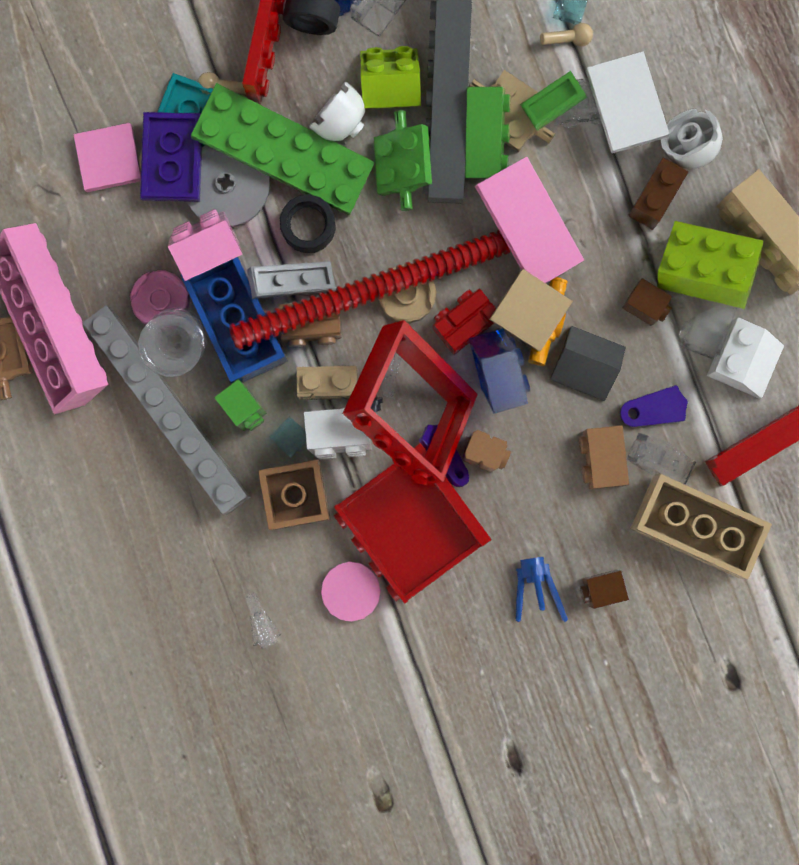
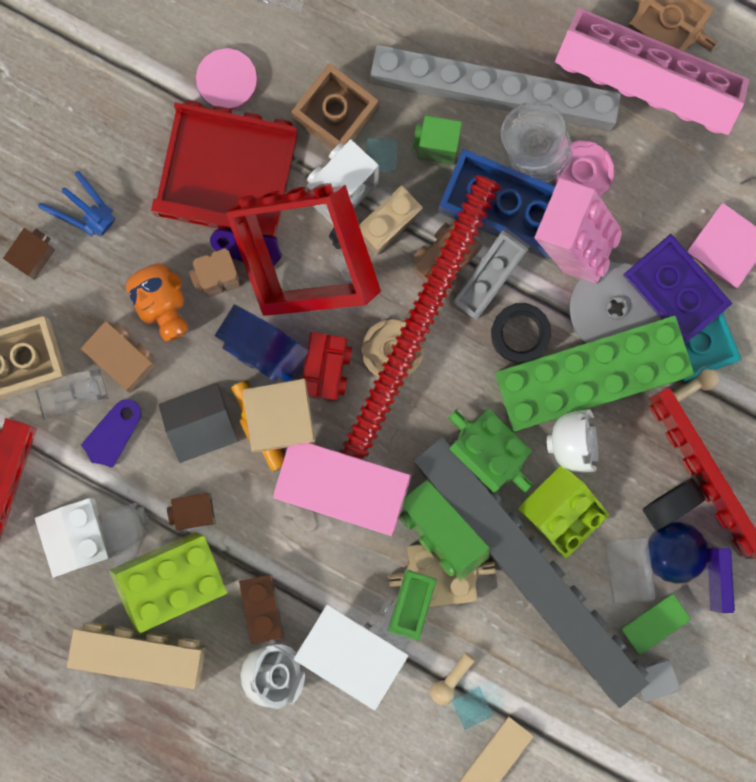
camera: 135 degrees right, 0 degrees up
none -> orange piece [125,263,188,342]

